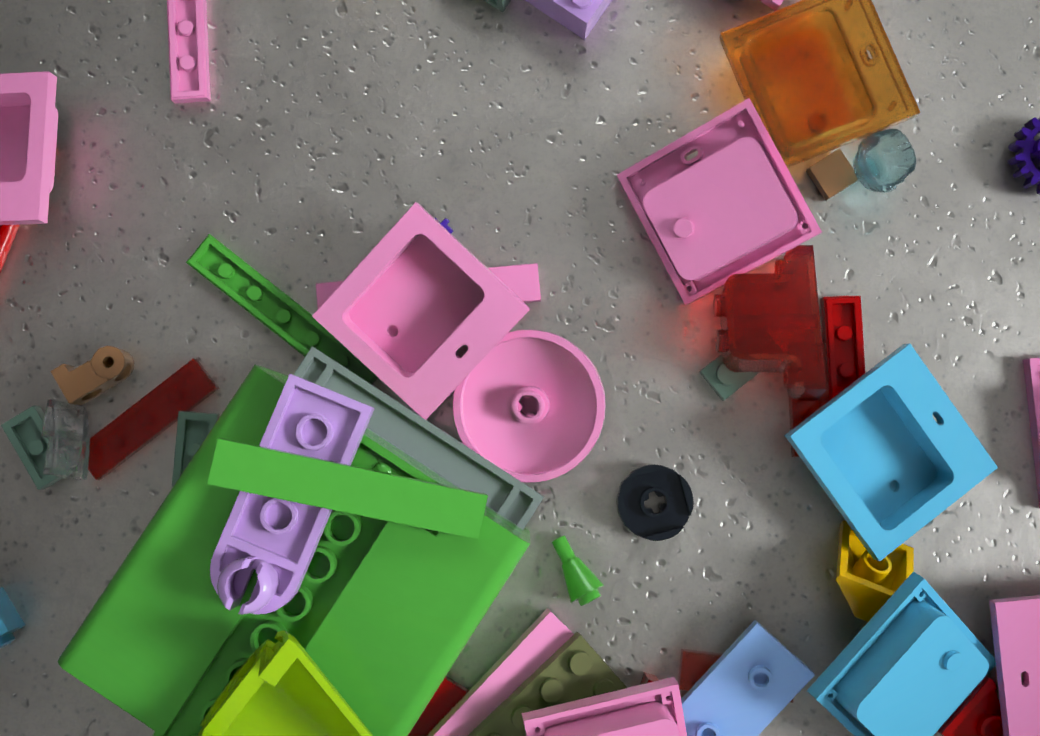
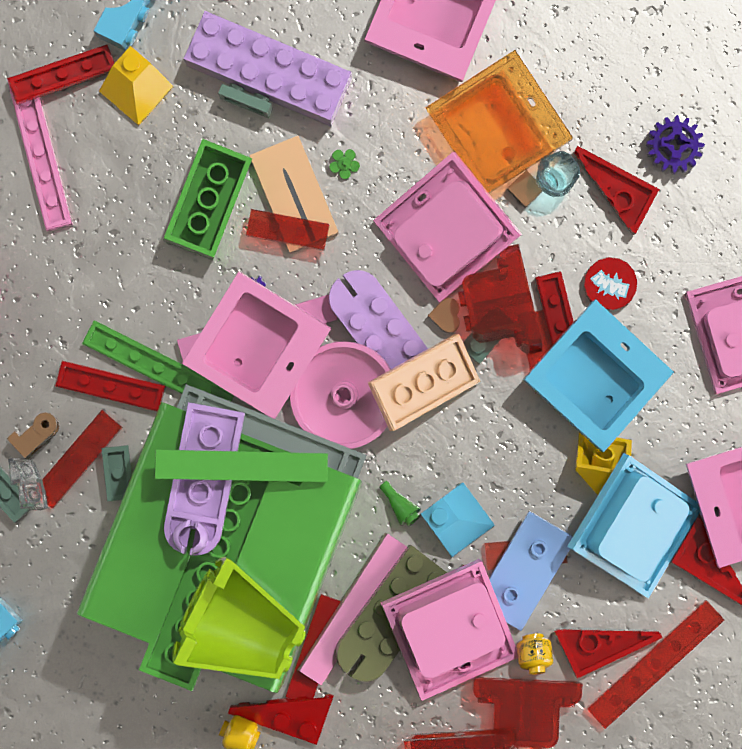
camera: 10 degrees left, 0 degrees up
black plate [616,464,694,541] -> none
none -> red tile [55,361,166,412]
none -> bright green brick [163,139,252,260]
none -> clear red tile [246,209,330,251]
none -> light nougat tile [249,136,339,253]
none -> bright green plant [329,149,360,179]
none -> lavender plate [329,270,428,369]
none -> light nougat tile [368,334,481,431]
none -> medium azure slope [420,483,495,557]
none -> medium nougat tile [428,298,460,333]
none -> red wing [574,146,660,235]
none -> tile [584,257,637,310]

